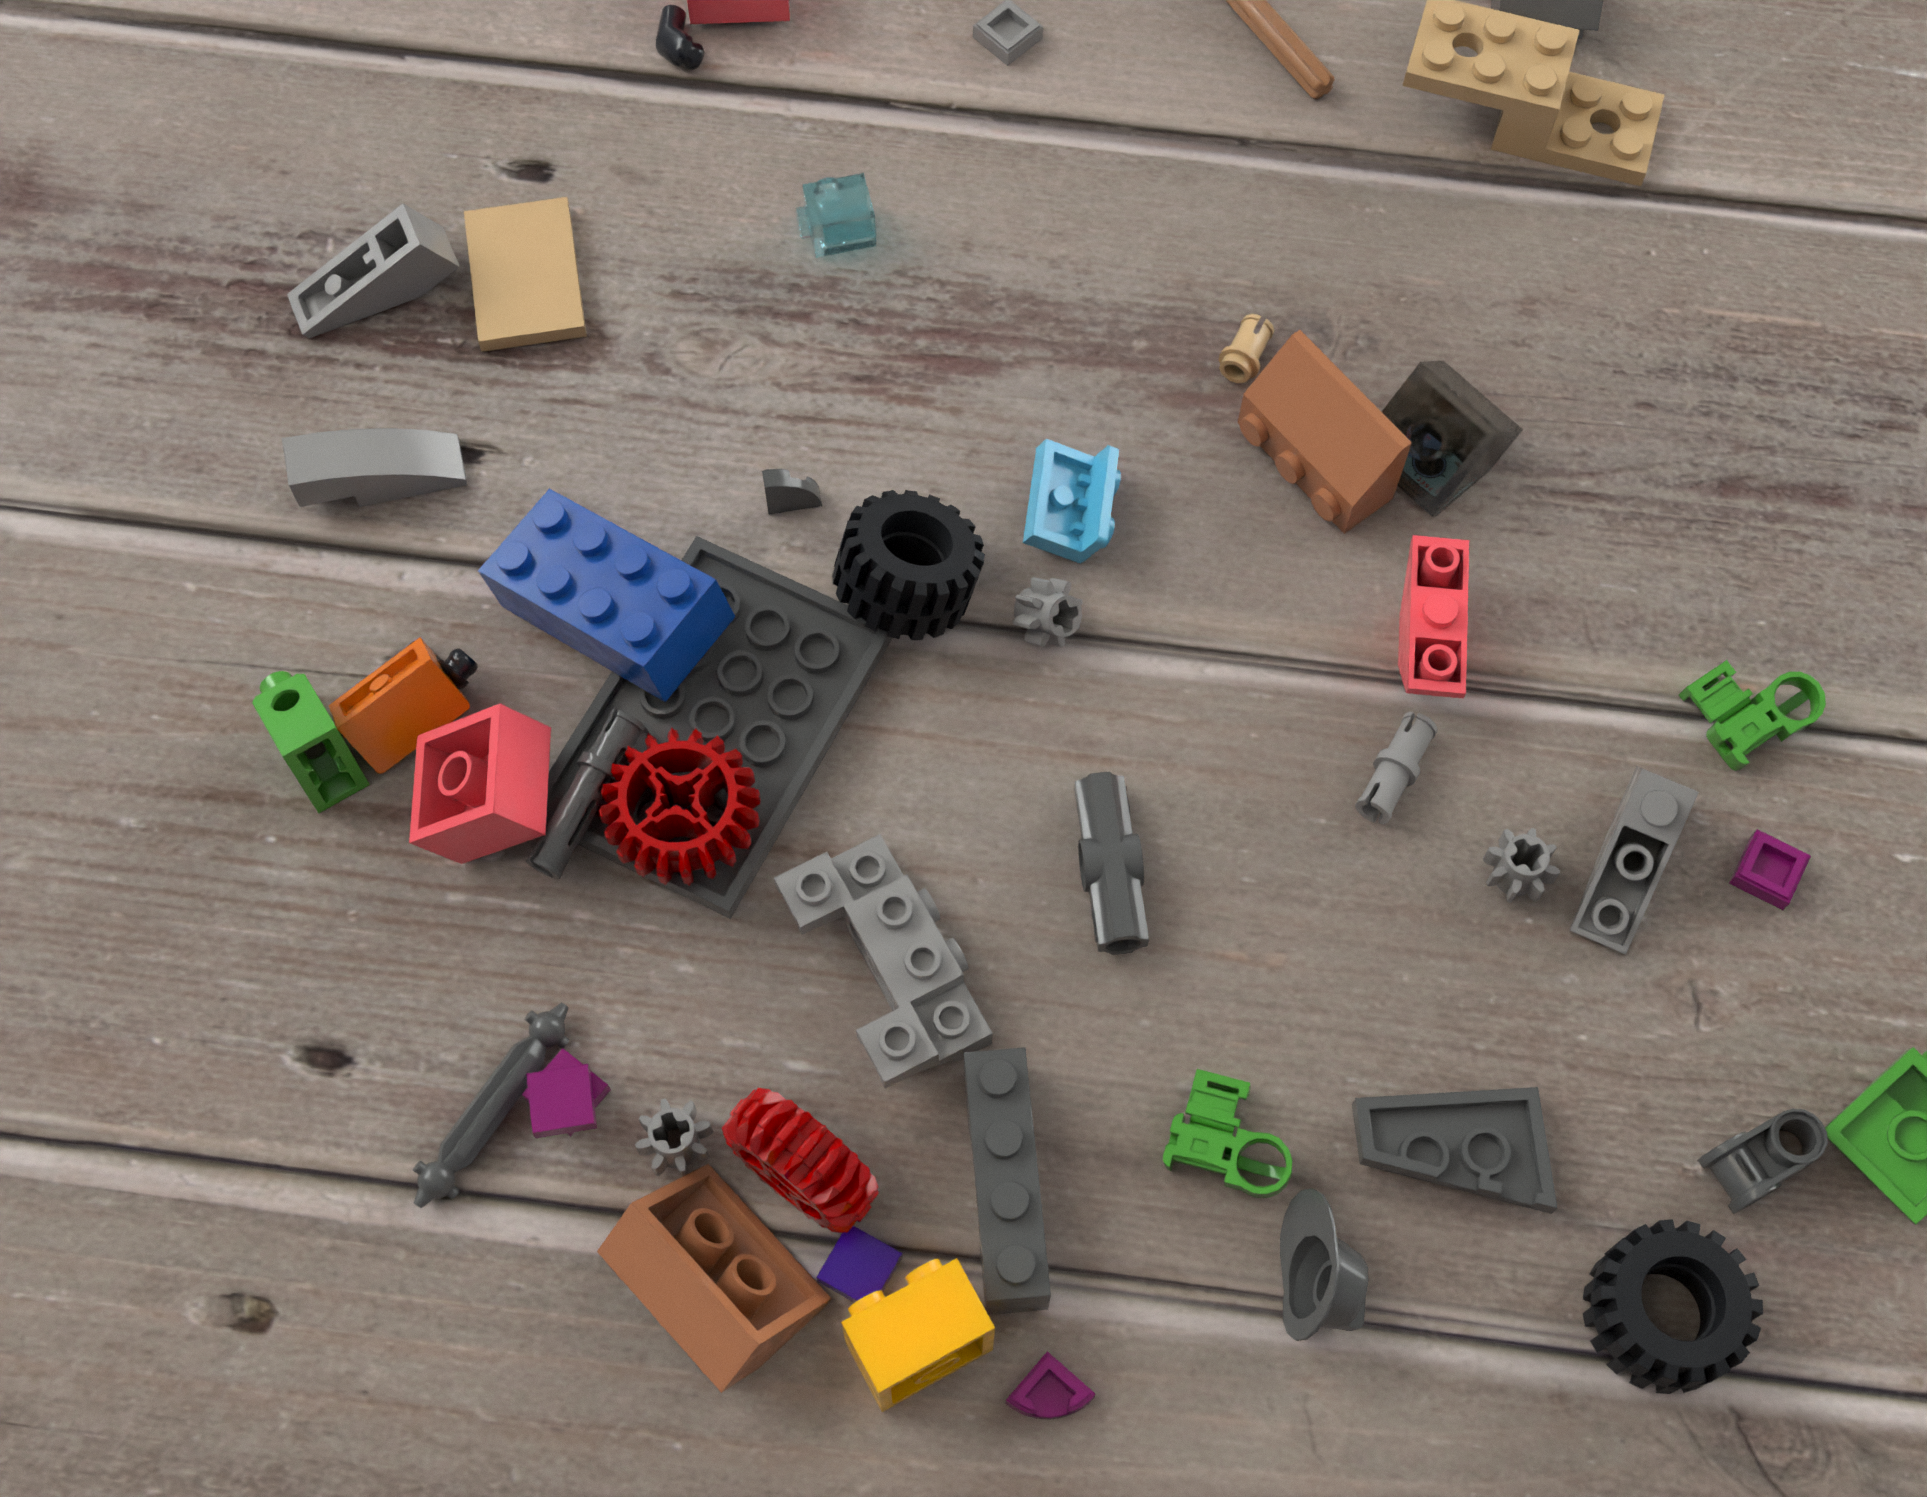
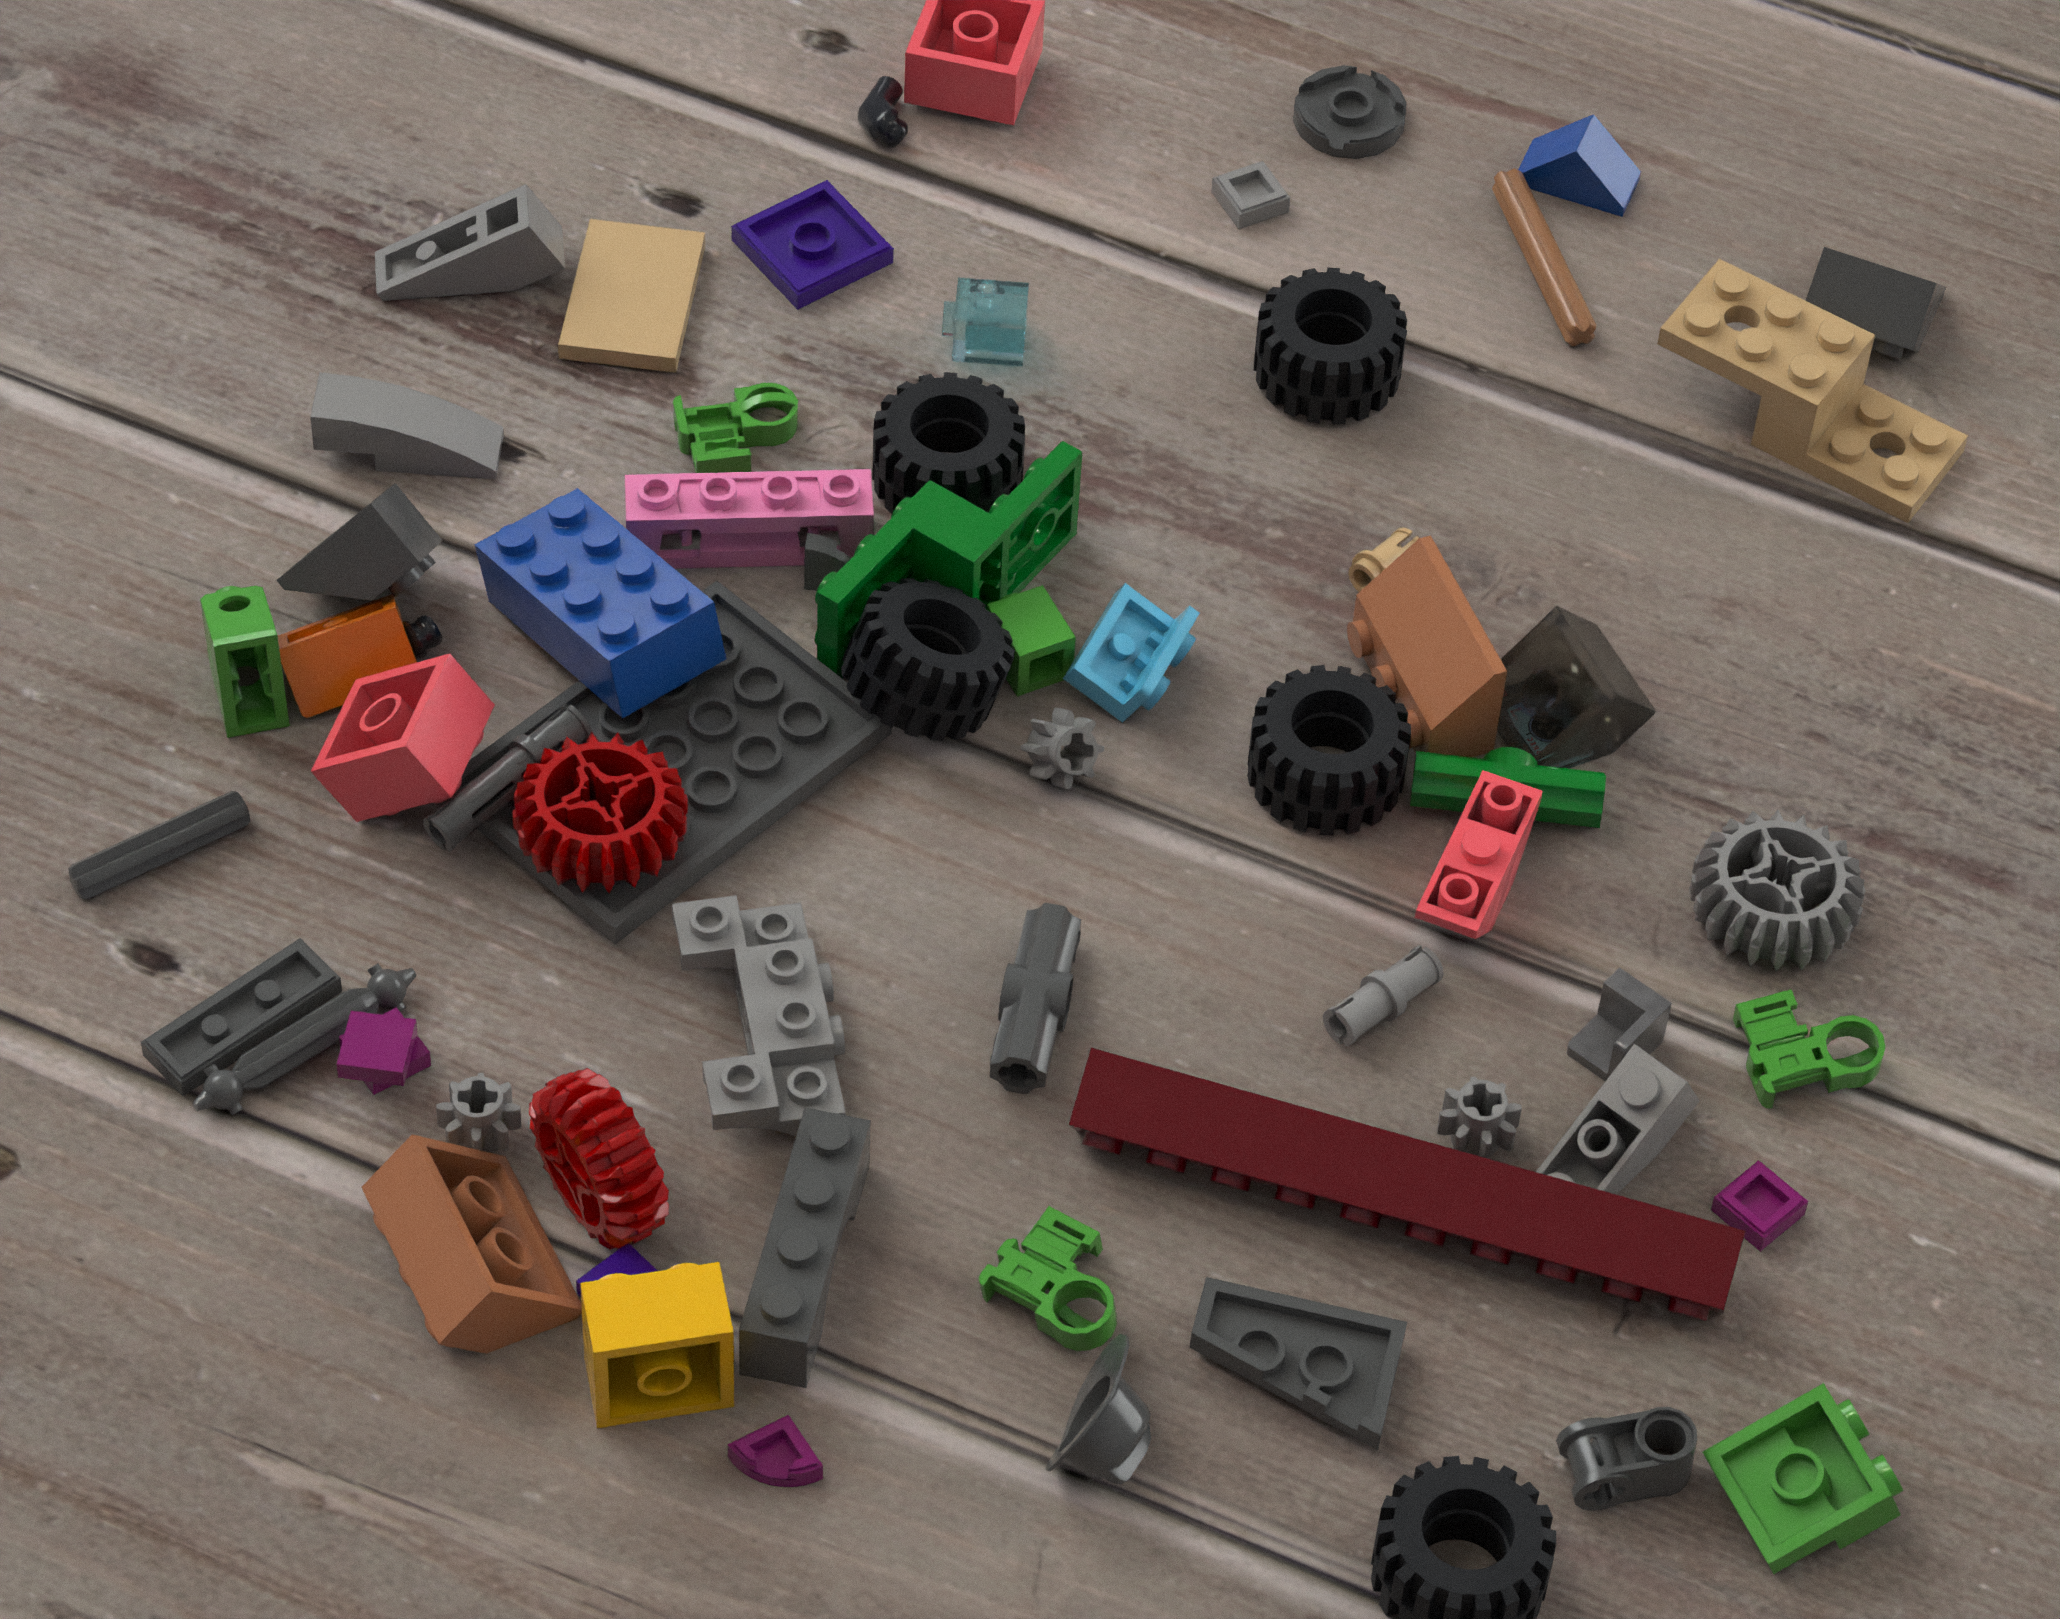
camera: 15 degrees right, 15 degrees down
none -> dark grey axle [68,791,250,900]
none -> dark grey tile [141,938,342,1096]
none -> dark grey slope [276,483,442,601]
none -> bright pink brick [625,469,874,569]
none -> bright green piece [673,383,798,473]
none -> dark purple tile [731,180,894,310]
none -> green bracket [814,441,1083,679]
none -> black tyre [872,372,1025,514]
none -> bright green brick [986,585,1076,697]
none -> dark red brick [1069,1048,1745,1321]
none -> black tyre [1247,665,1411,836]
none -> black tyre [1254,267,1407,425]
none -> green piece [1410,747,1606,828]
none -> flat silver panel [1567,967,1672,1081]
none -> light grey gear [1689,810,1865,972]

